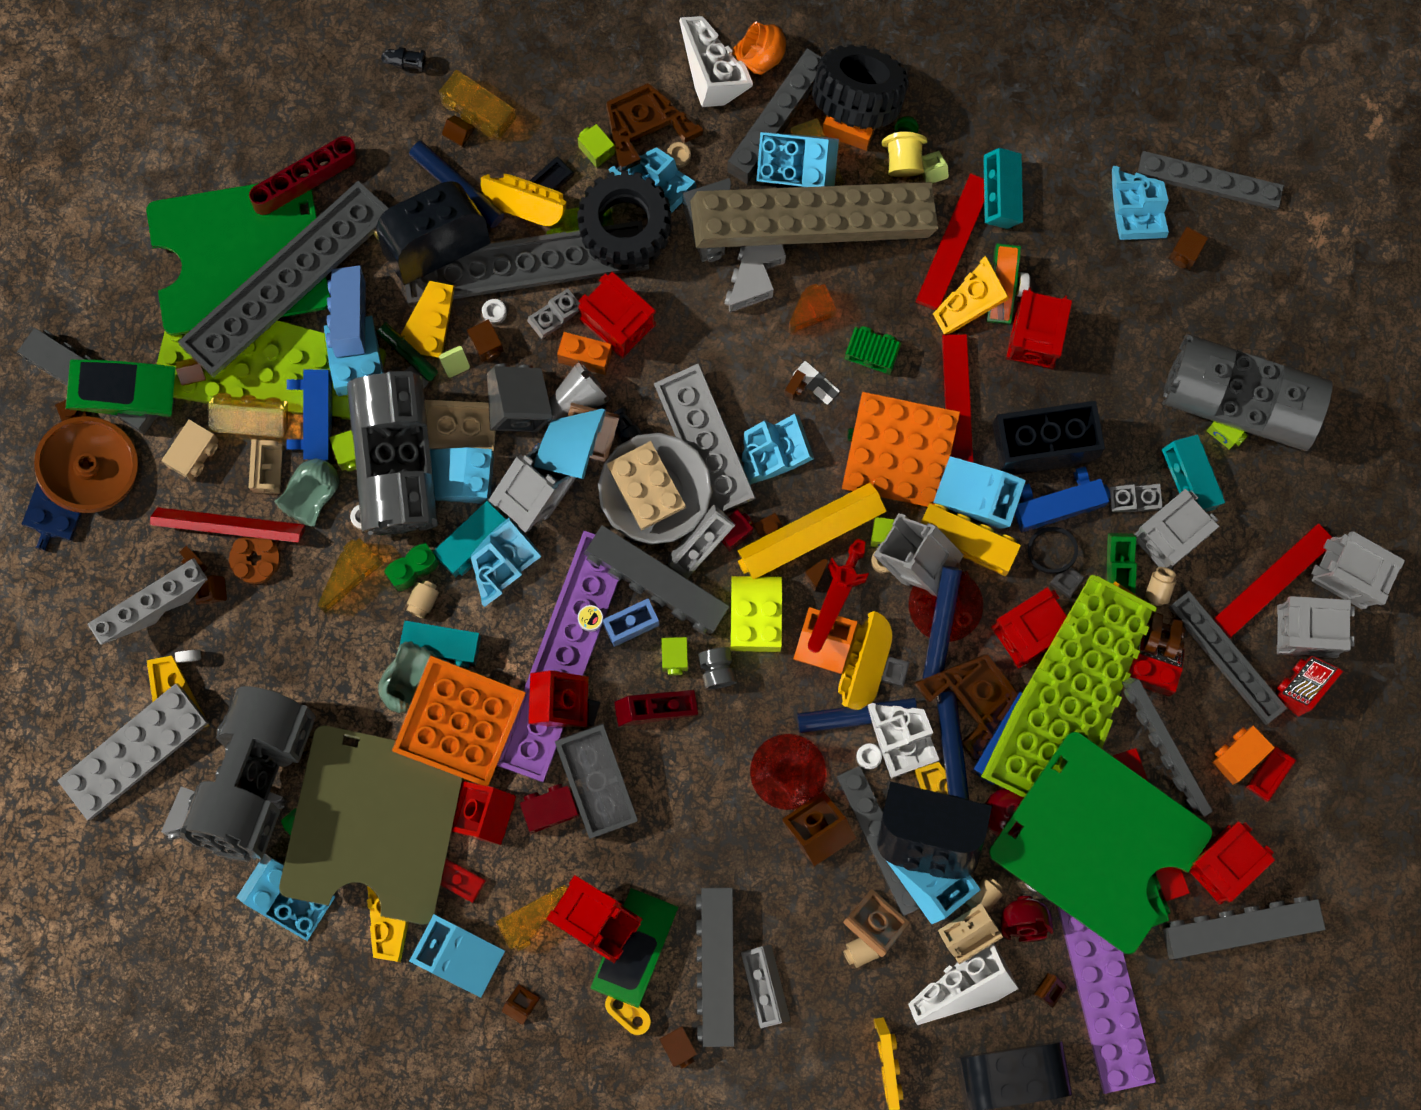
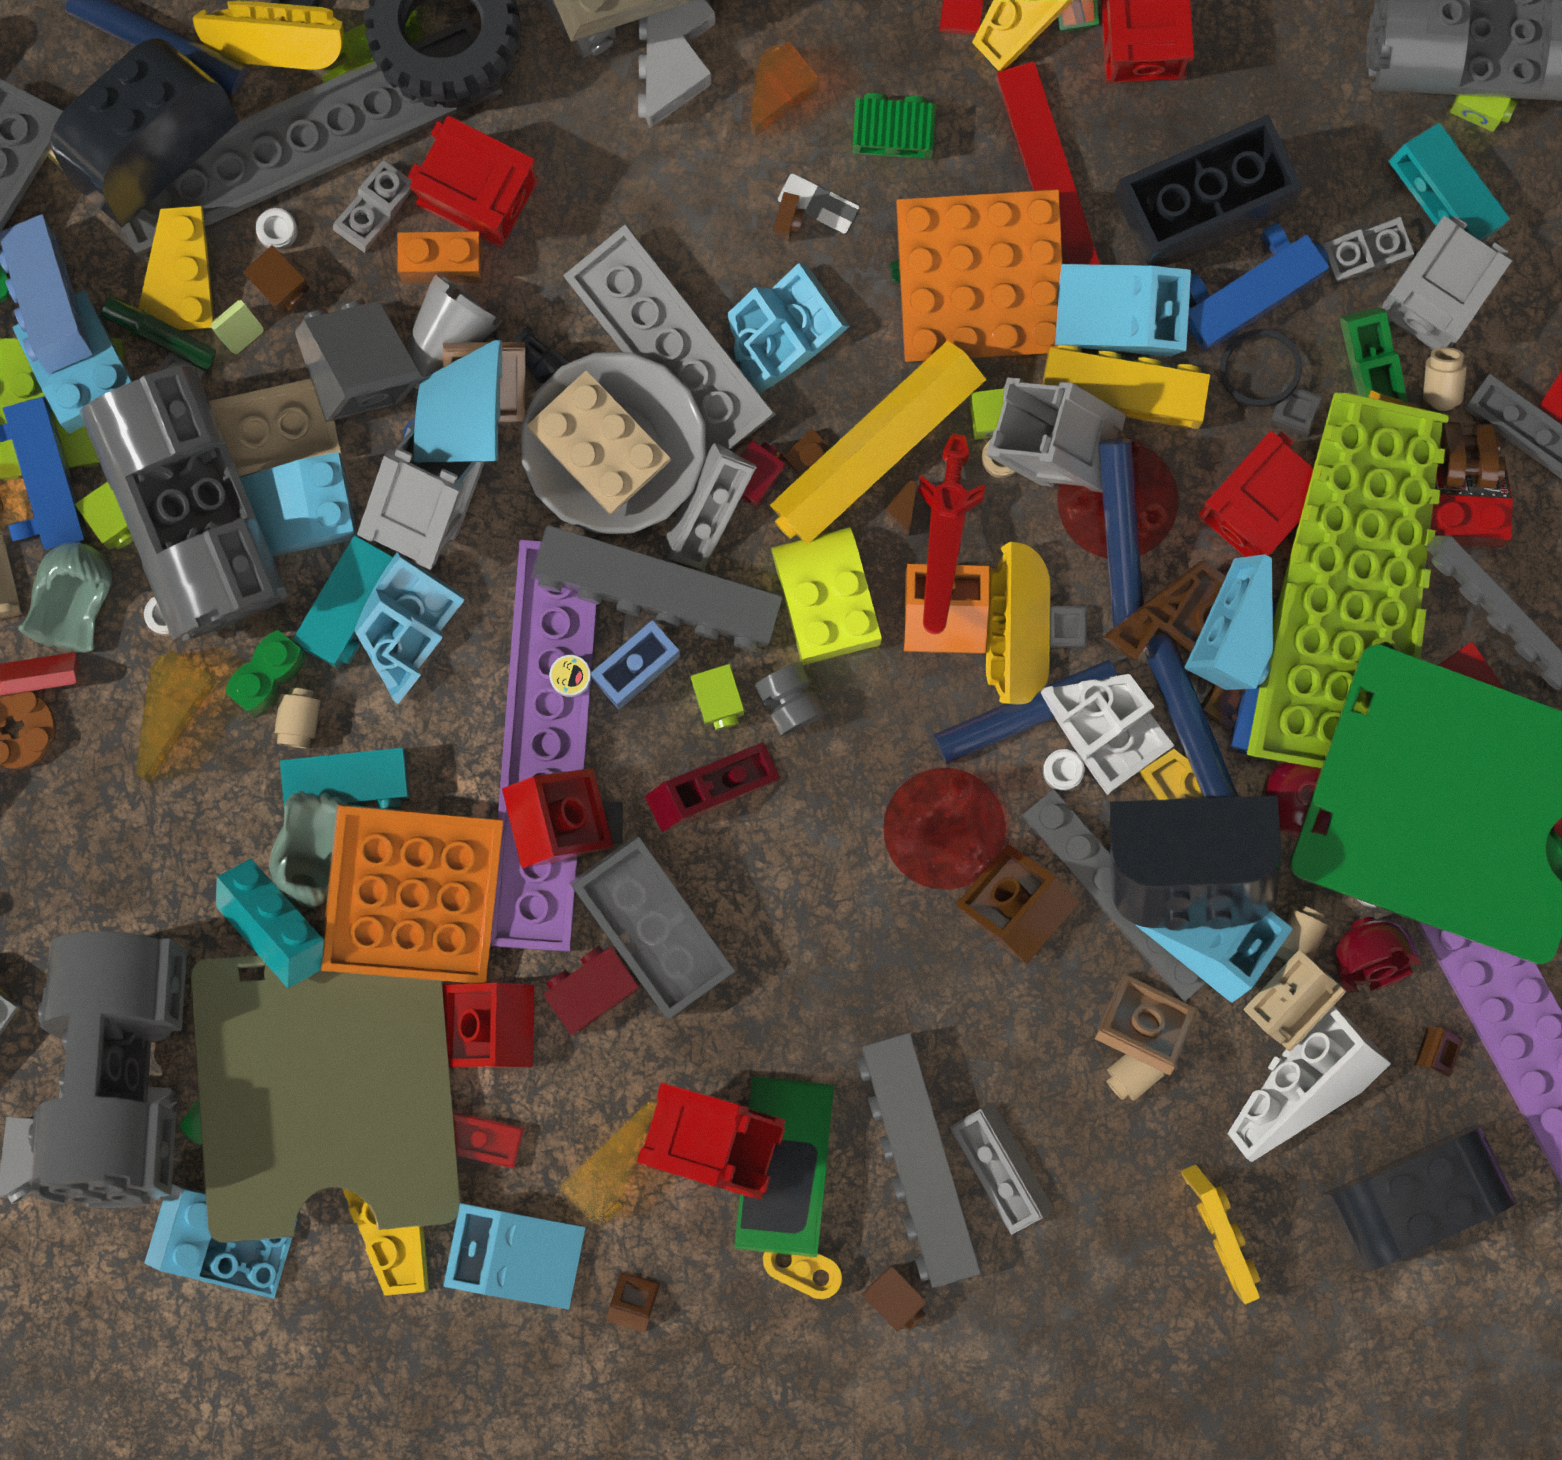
camera: 15 degrees left, 5 degrees up
none -> teal brick [216,858,324,989]
none -> medium azure slope [1185,554,1273,690]

